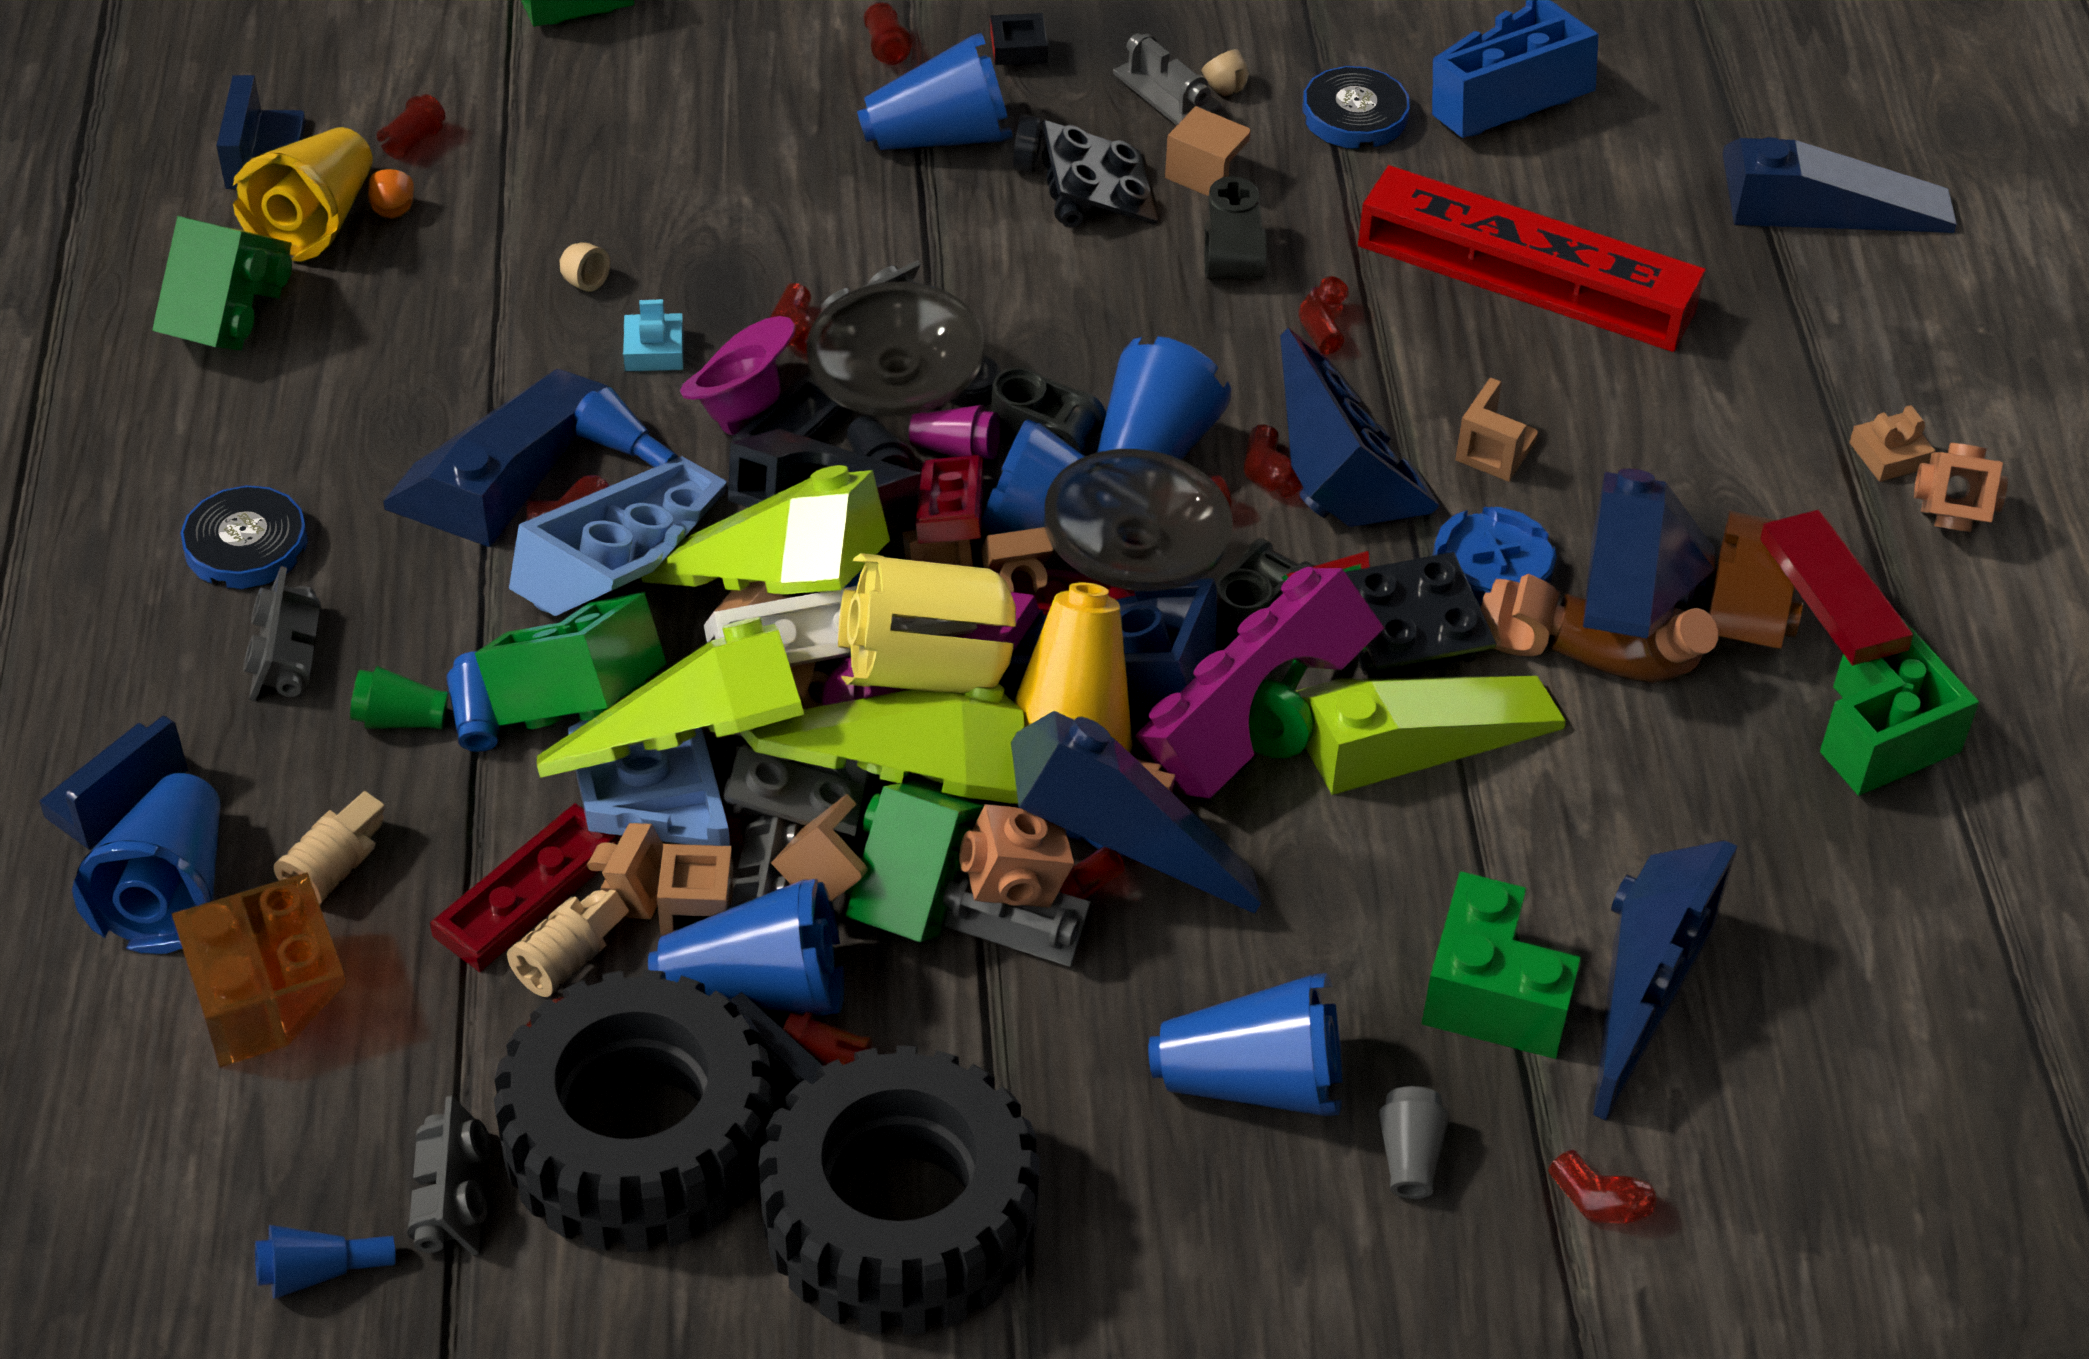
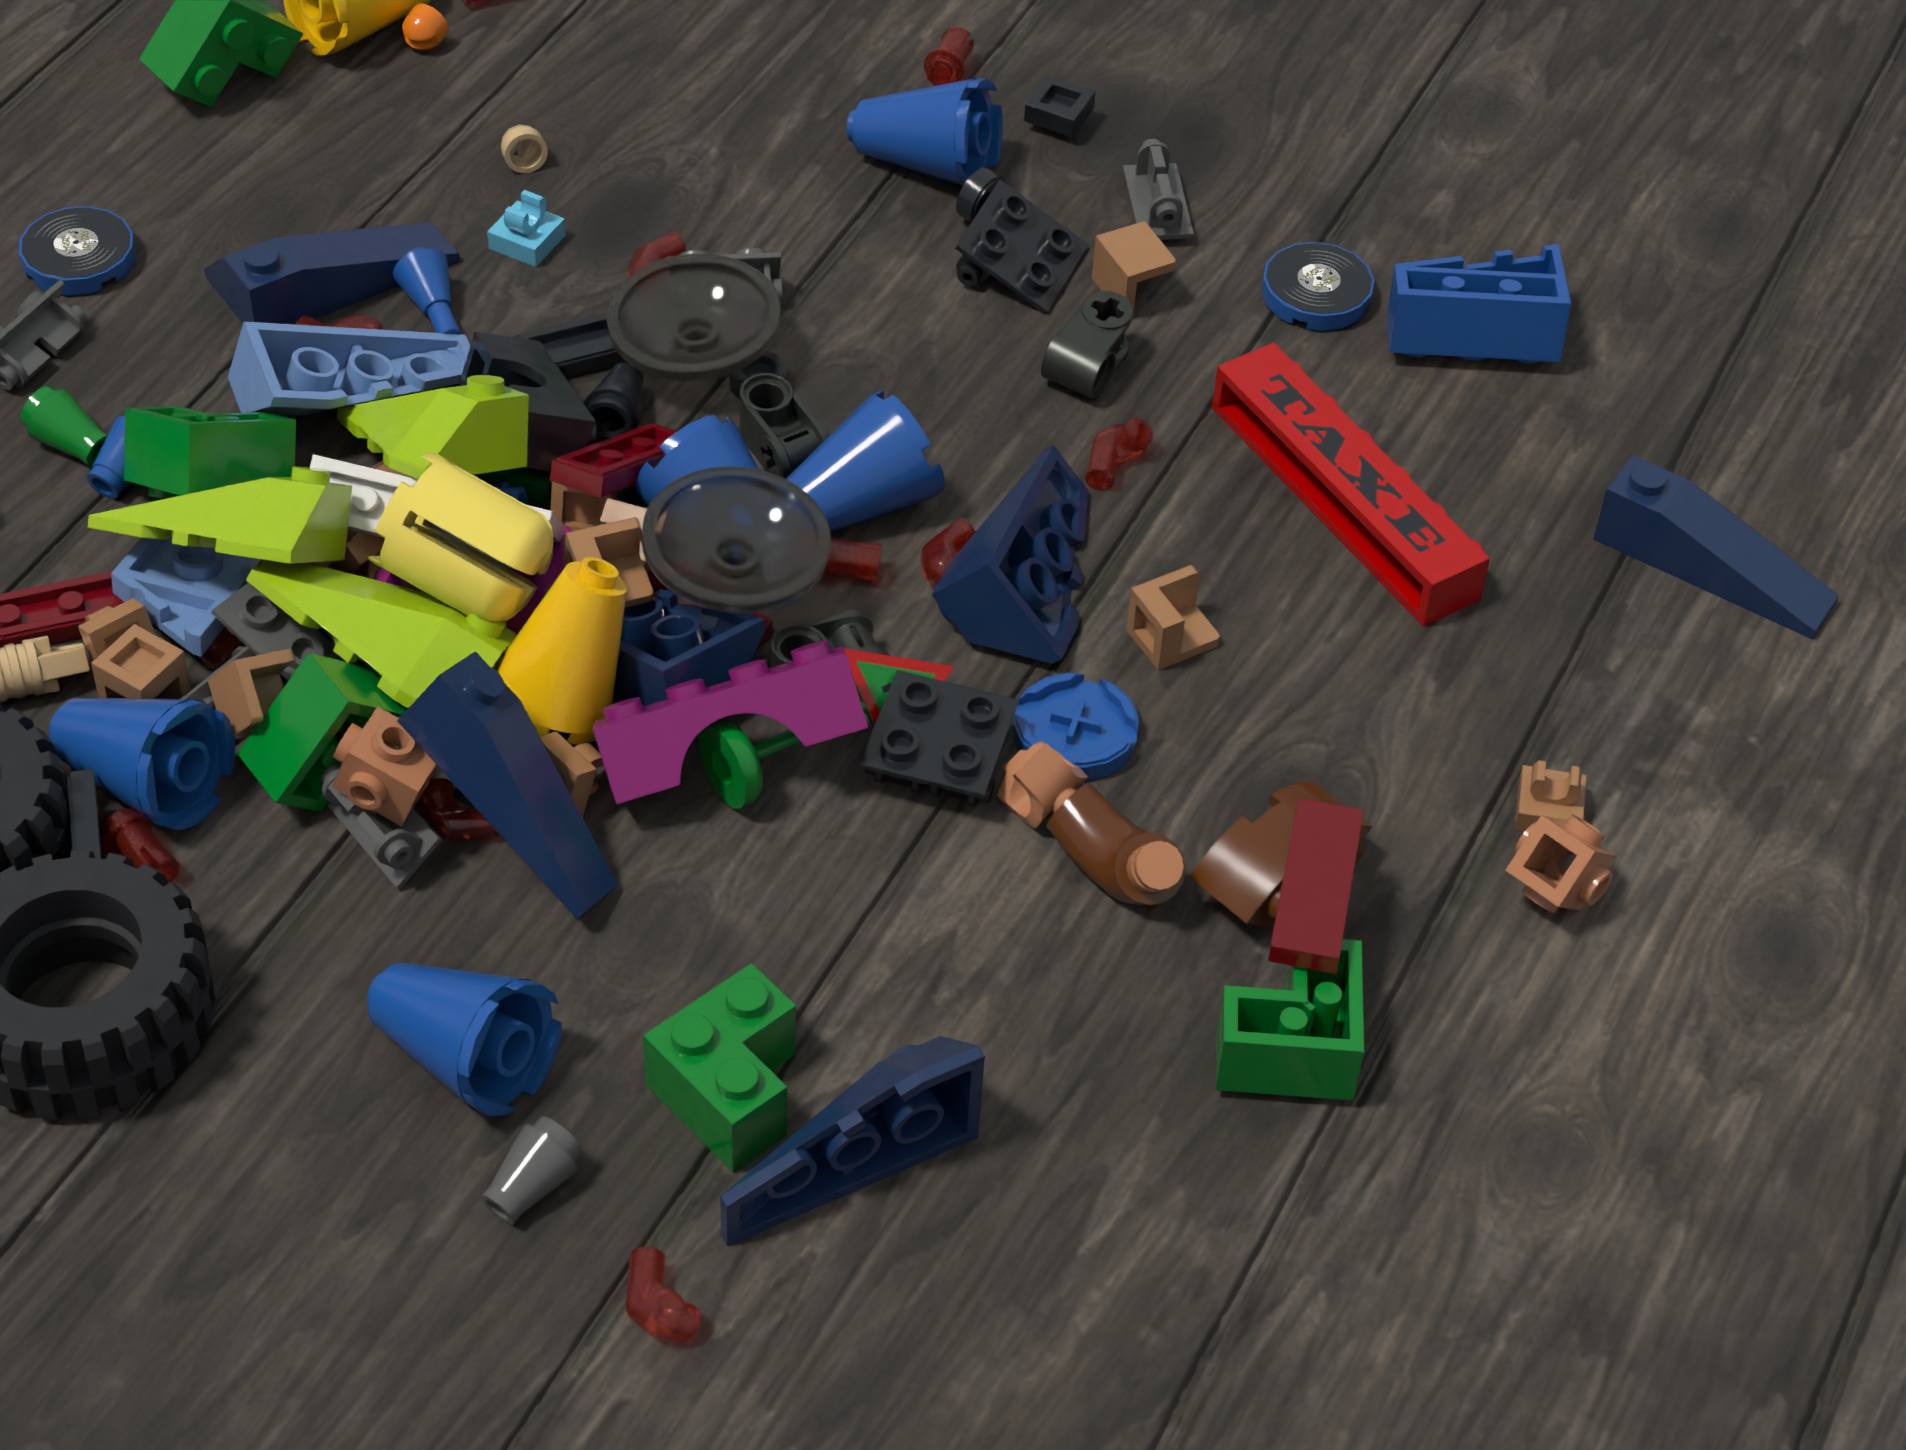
camera: 30 degrees right, 0 degrees up
magenta piece [680,316,796,435] -> none
magenta cone [909,405,1001,460] -> none
tan hinge [1201,49,1249,96] -> none
lime wedge [1296,676,1566,795] -> none
dark blue wedge [1583,468,1715,638] -> none
none -> medium nougat panel [563,517,653,608]

